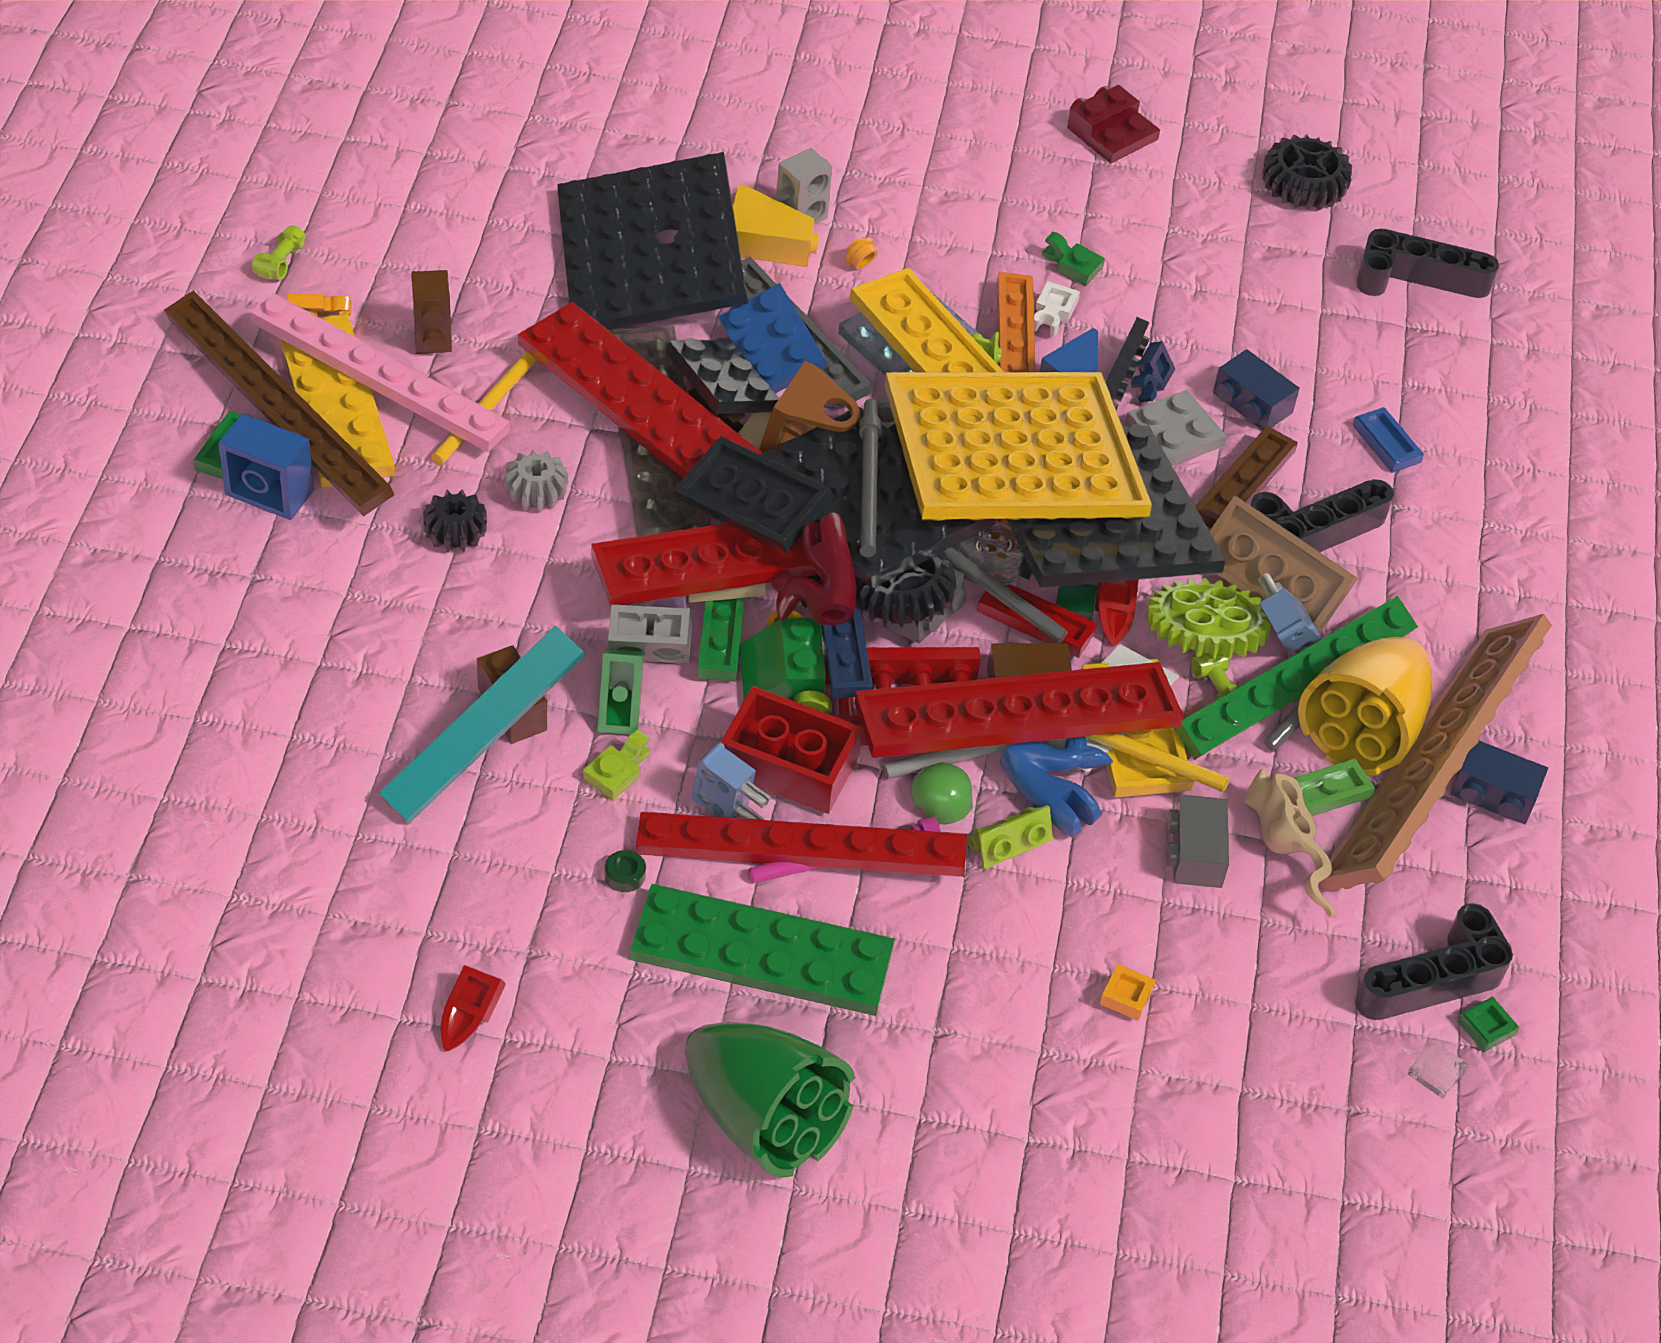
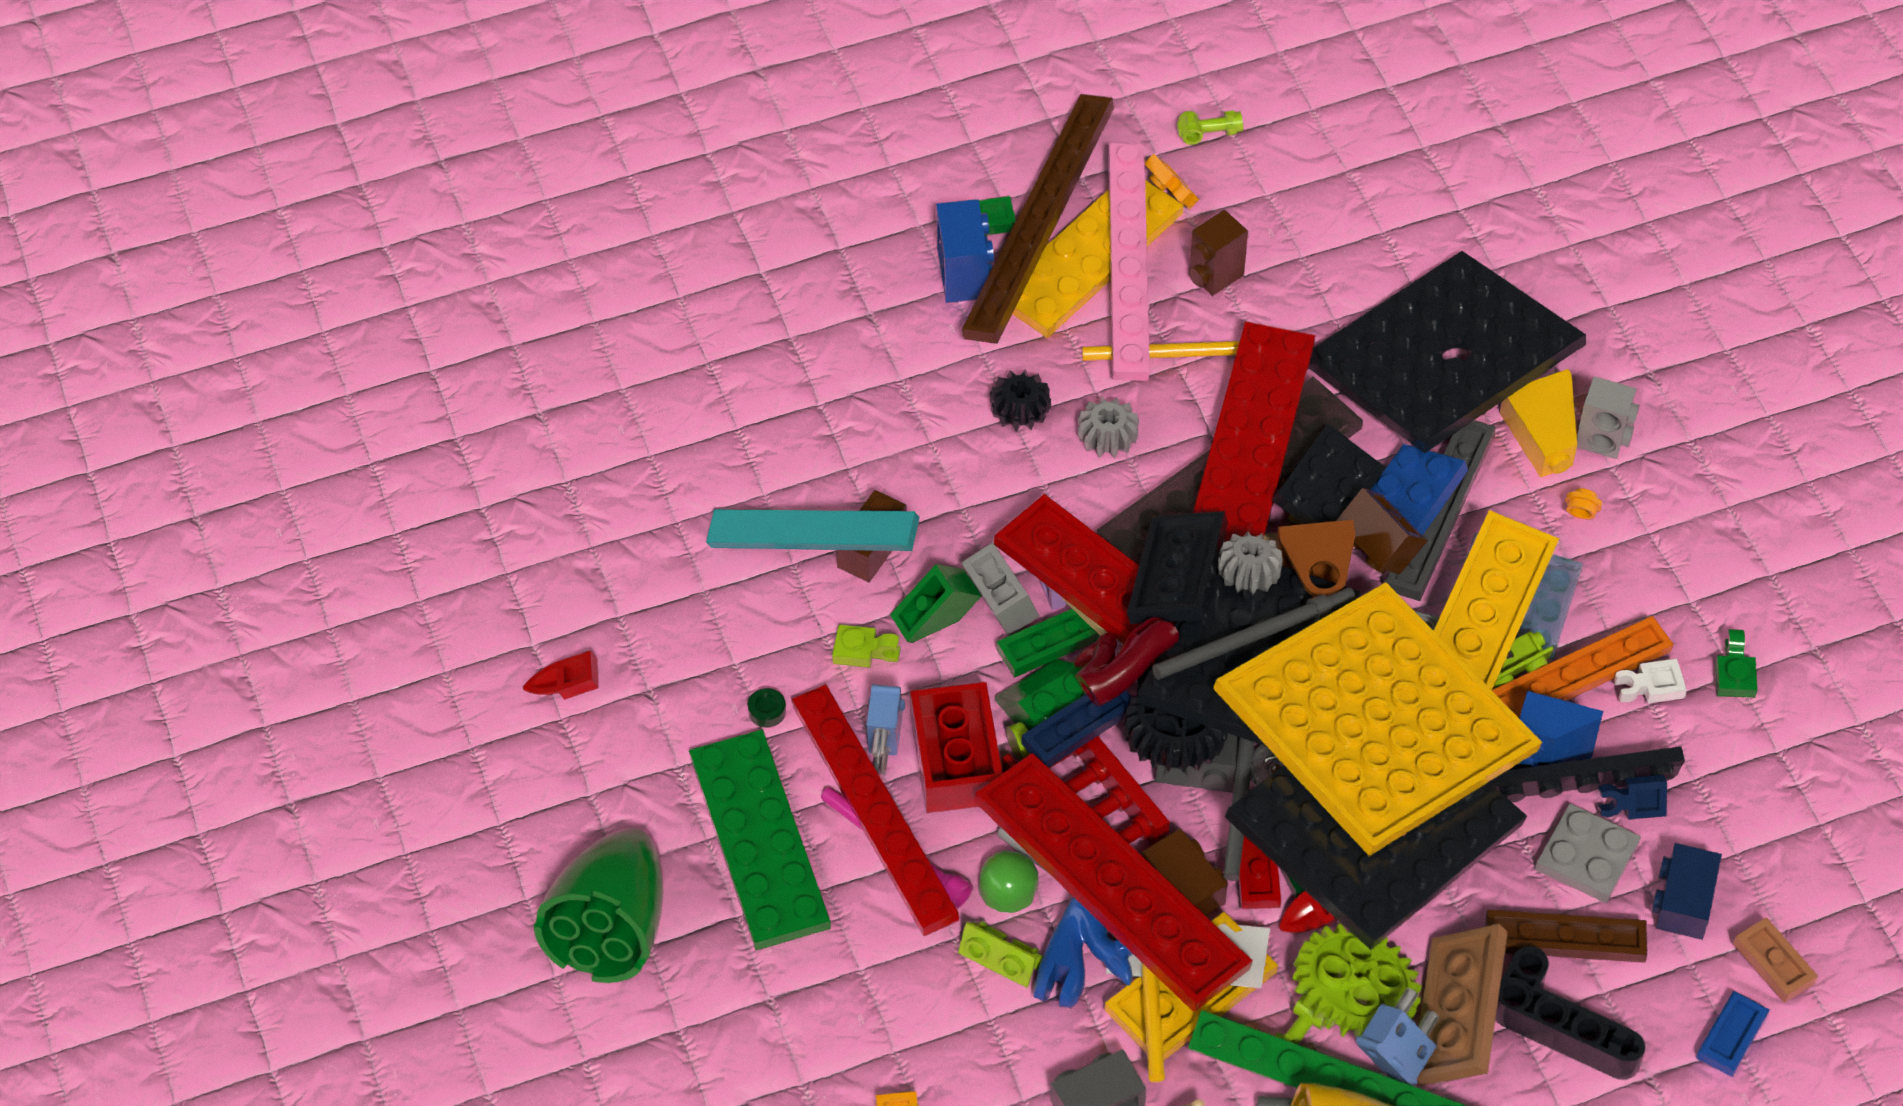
camera: 65 degrees right, 5 degrees up
none -> light grey gear [1217,531,1283,595]
none -> reddish brown brick [1336,488,1427,575]
none -> nougat plate [1733,917,1818,1003]

